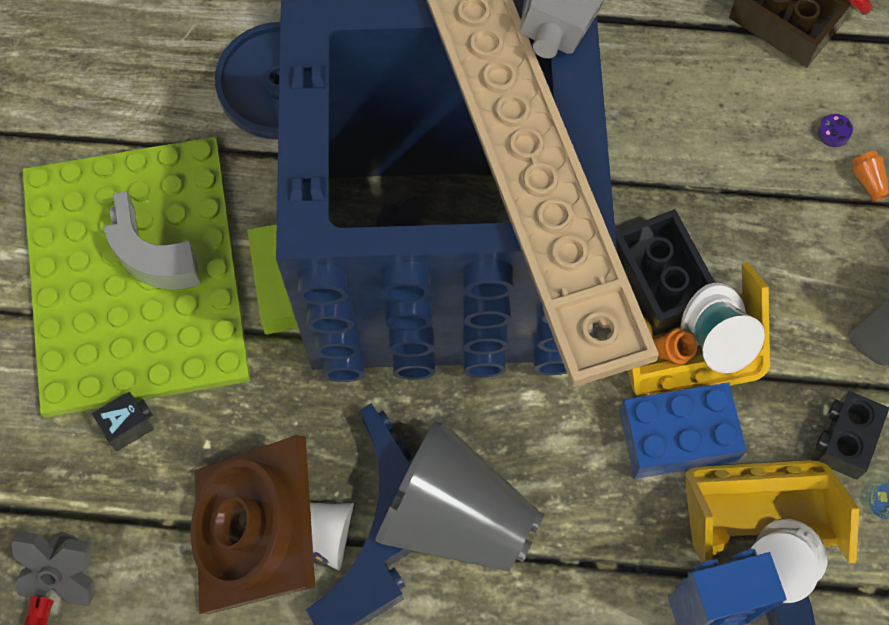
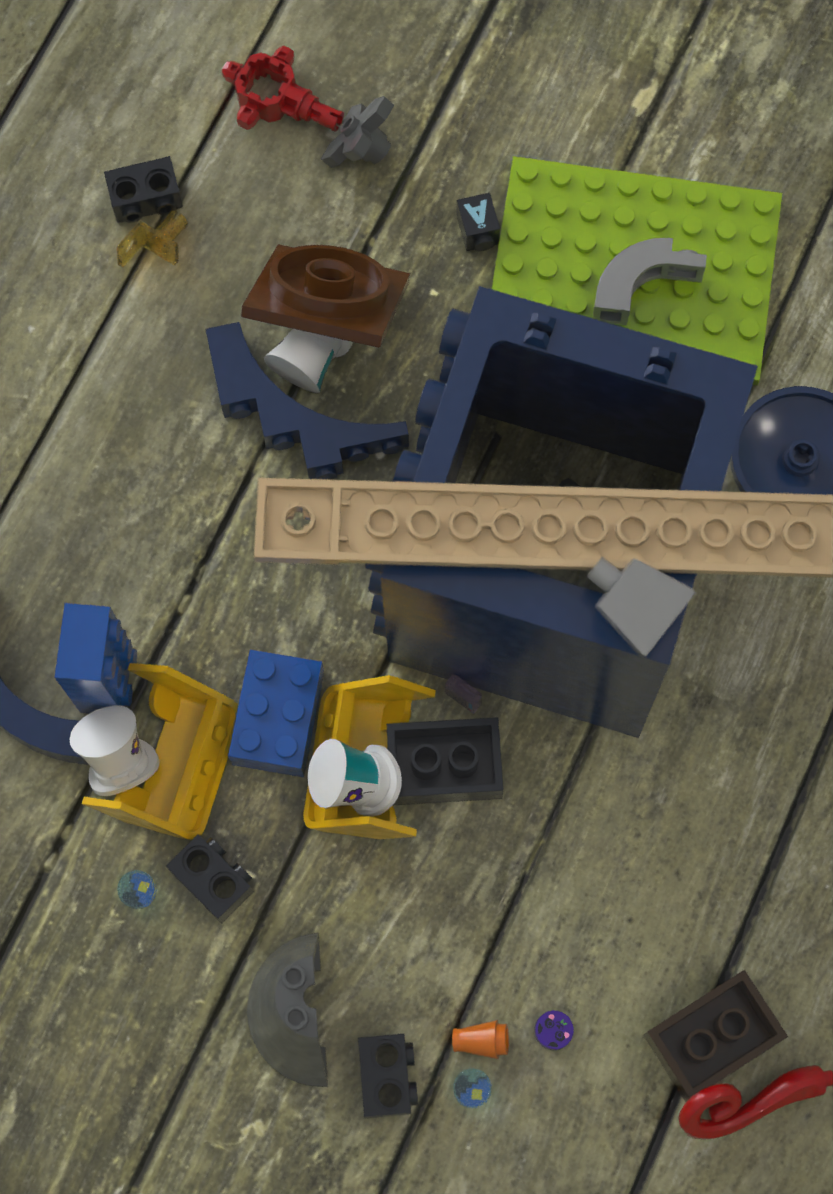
camera: 110 degrees right, 5 degrees up
dark grey cone [375,419,544,572] -> none
orange cone [653,329,697,364] -> none

